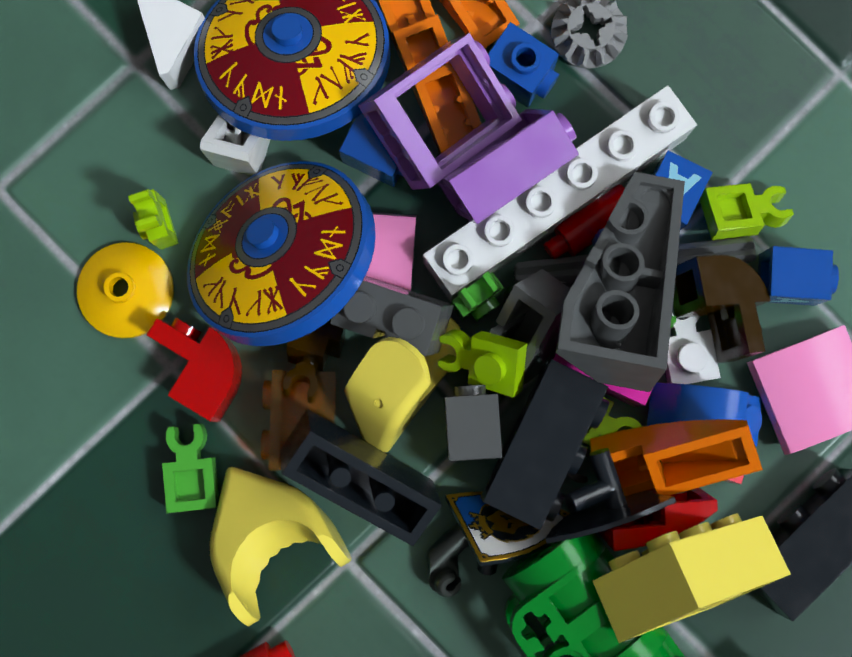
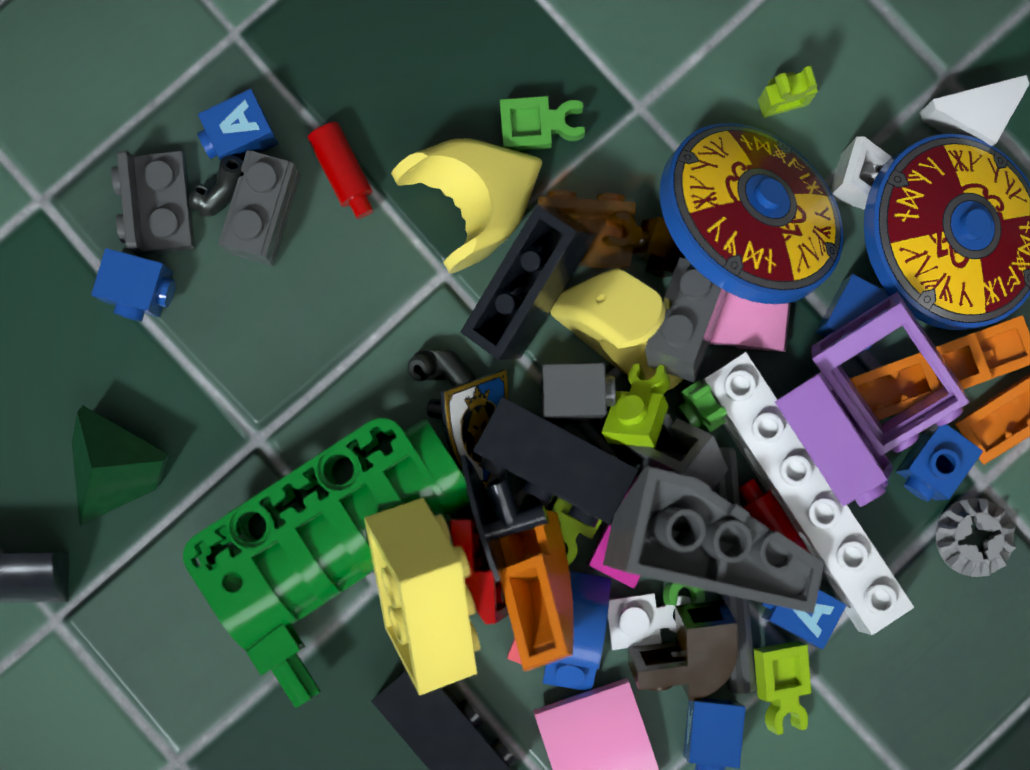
camera: 85 degrees right, 0 degrees up
yellow dish [77,242,174,338] -> none
red brick [147,317,242,422] -> none

